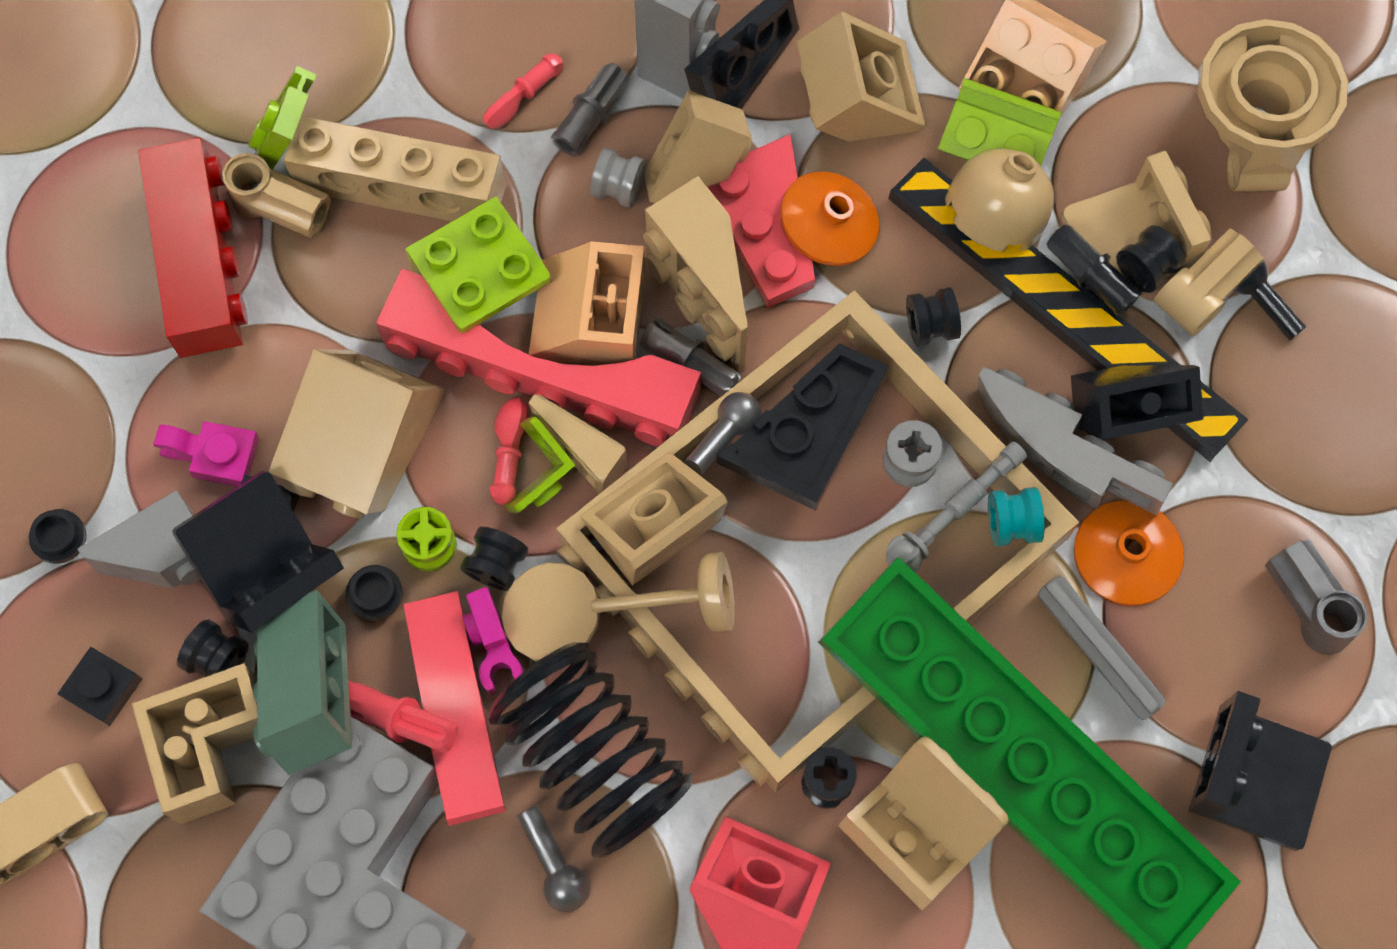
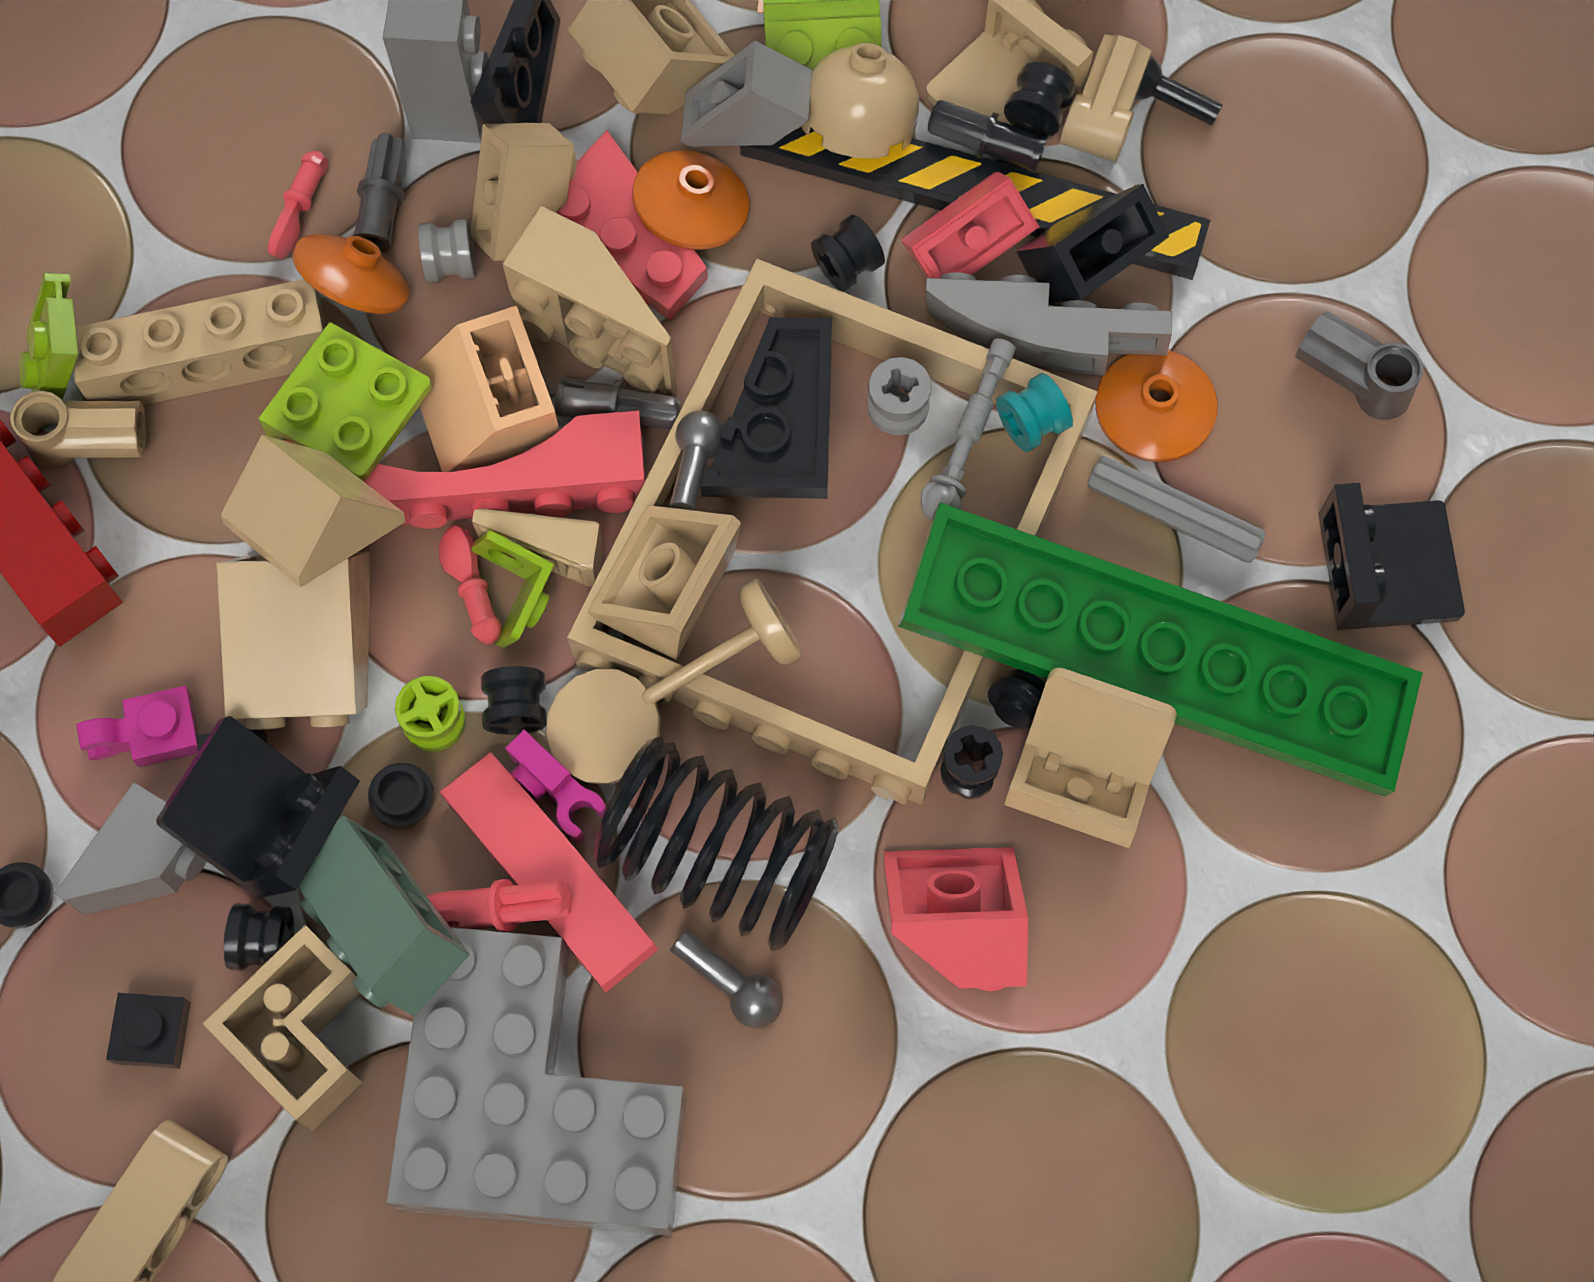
camera: 25 degrees left, 0 degrees up
none -> tan slope [221,435,405,588]
none -> orange dish [292,234,410,314]
none -> light grey slope [681,41,812,146]
none -> coral slope [901,172,1039,279]
none -> black plate [988,669,1046,728]

